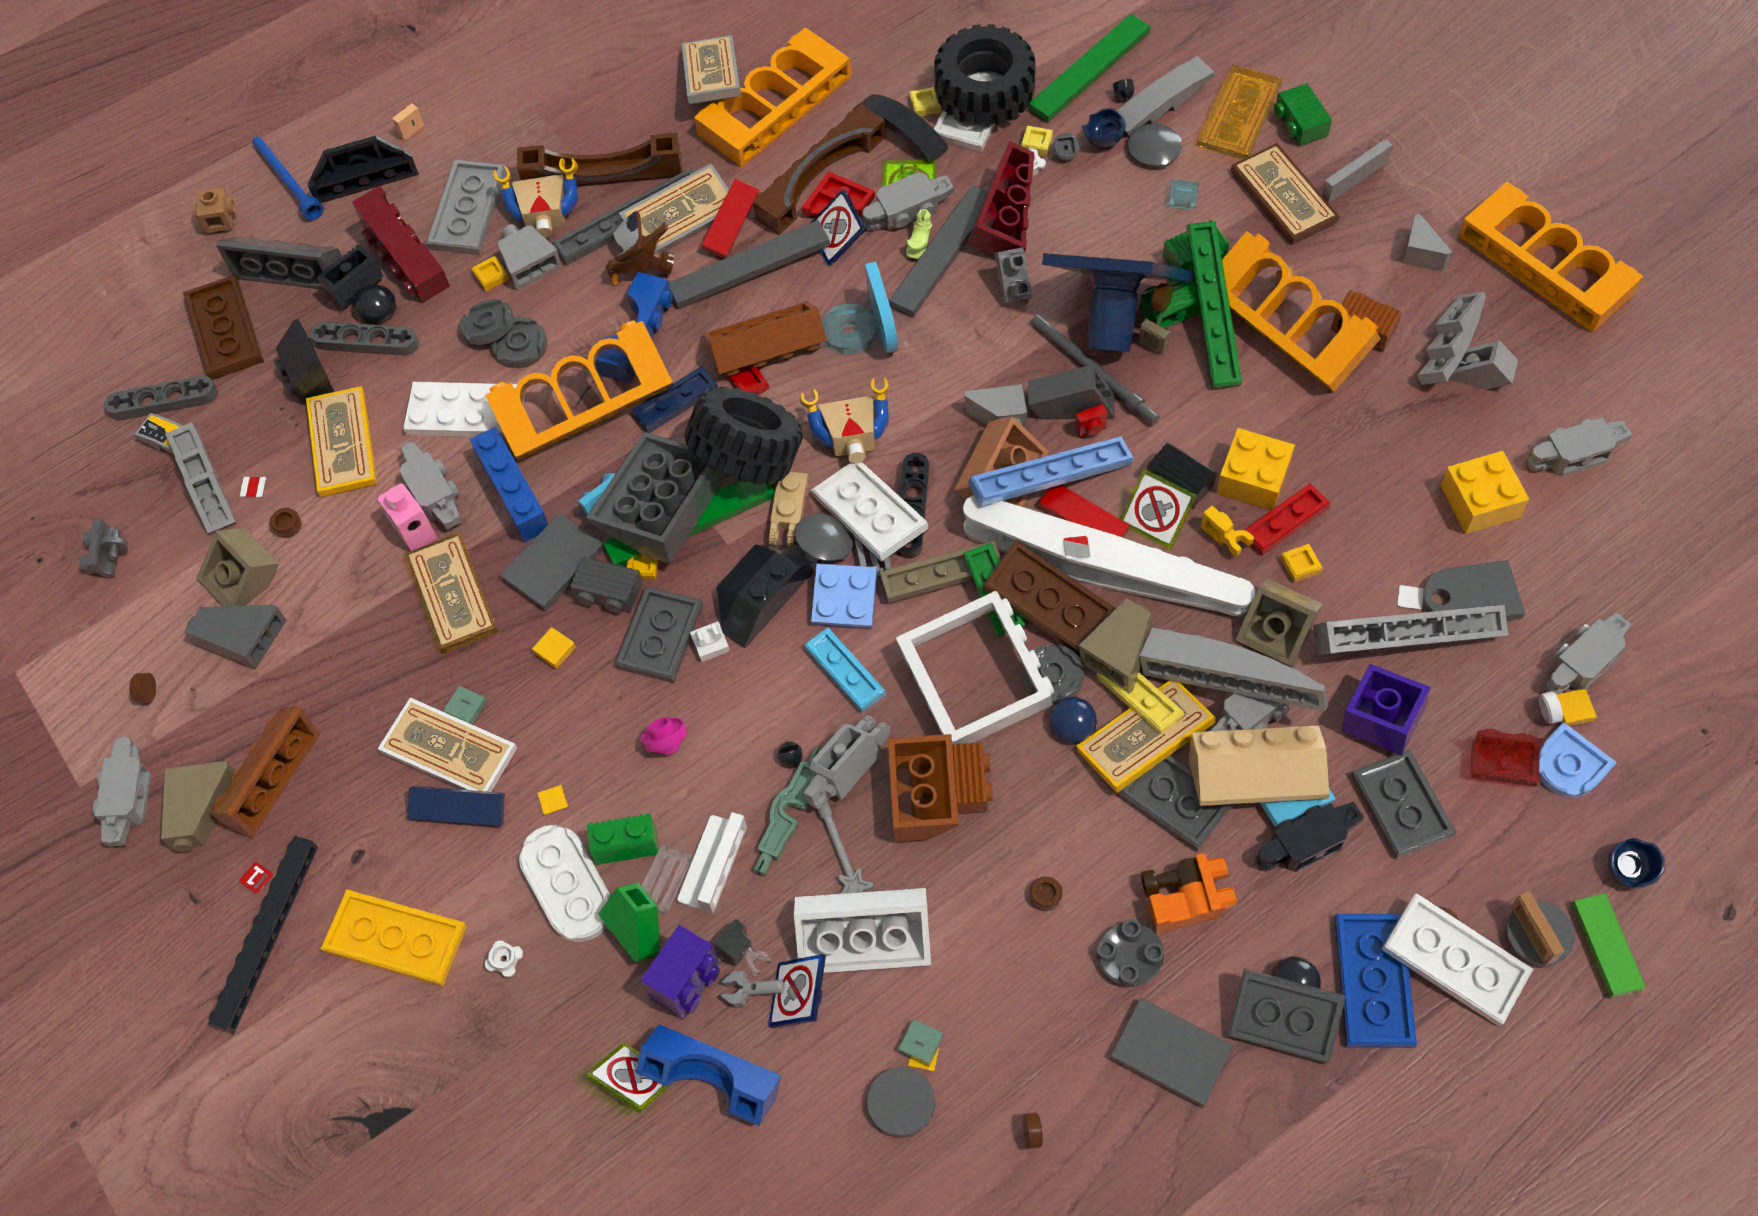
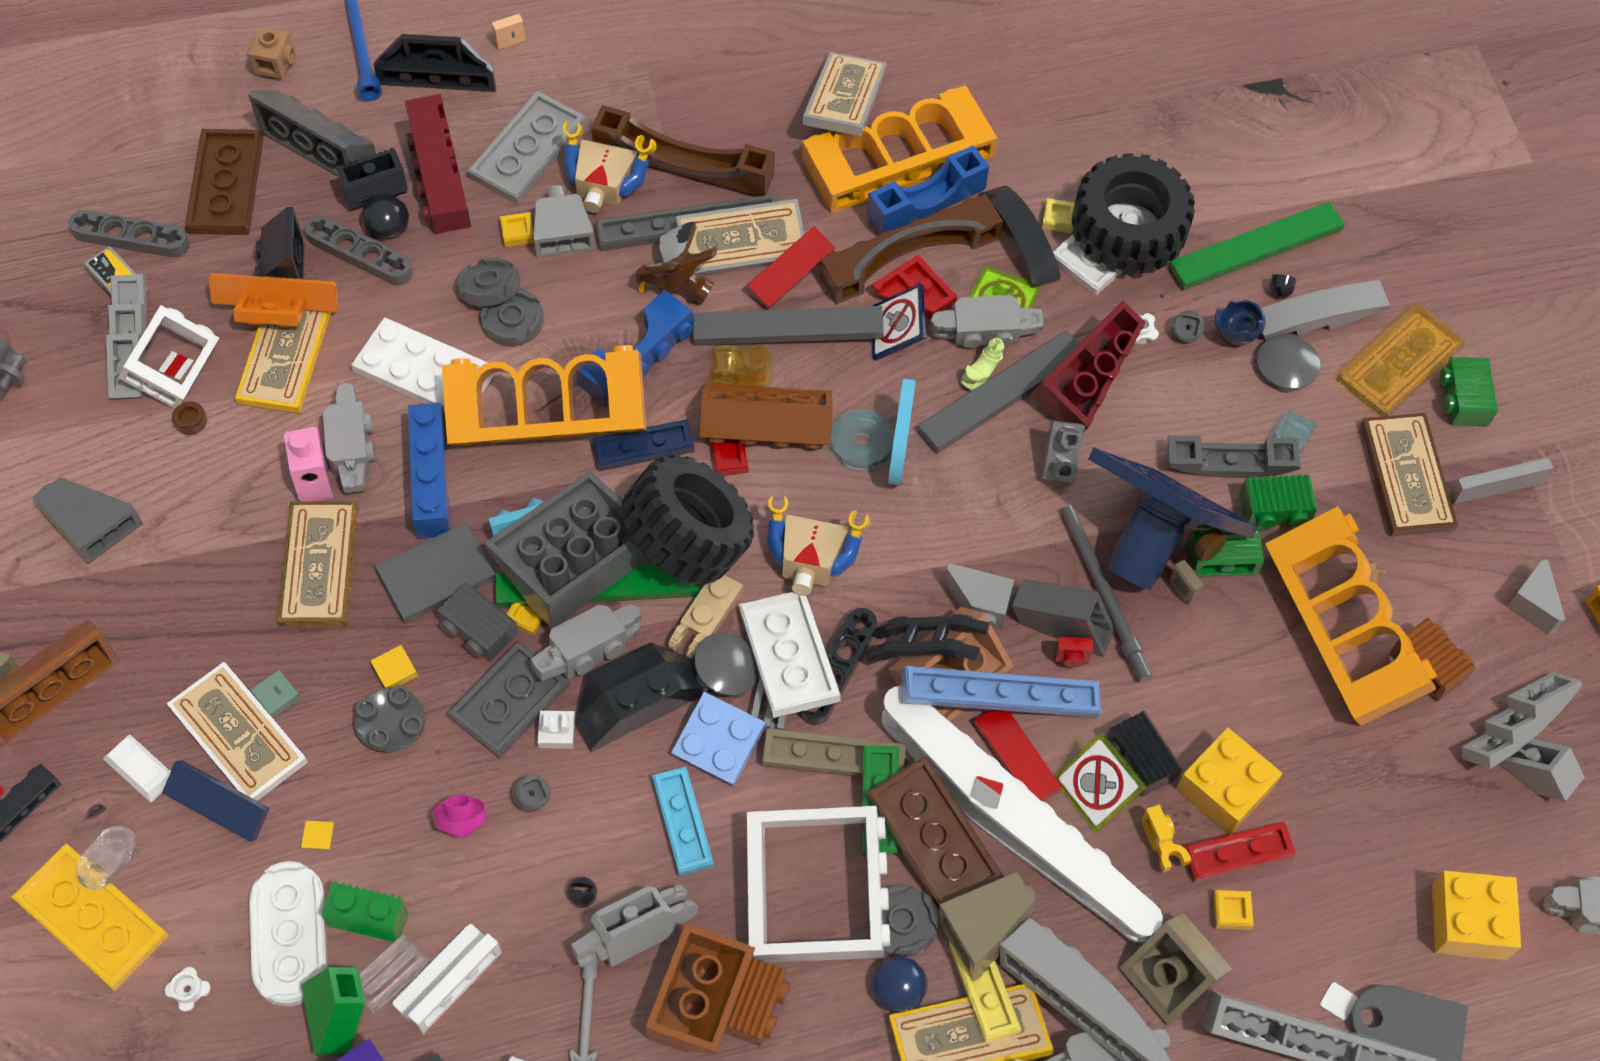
camera: 15 degrees right, 0 degrees up
dark tan slope [196,528,279,606] -> none
sand green piece [753,747,822,876] -> none
light yellow tile [1021,126,1053,157] -> none
green tile [1186,221,1242,389] -> none
none -> clear plate [76,826,136,889]
none -> white tile [103,734,171,803]
none -> white window [118,305,219,409]
none -> orange bracket [208,273,338,328]
none -> dark grey dish [354,685,425,752]
none -> dark grey tile [513,775,550,812]
none -> light grey hinge [531,604,642,681]
none -> clear yellow piece [711,345,773,386]
none -> black piece [866,614,990,664]
none -> blue arch [867,145,990,235]
none -> dark grey slope [1167,435,1301,478]

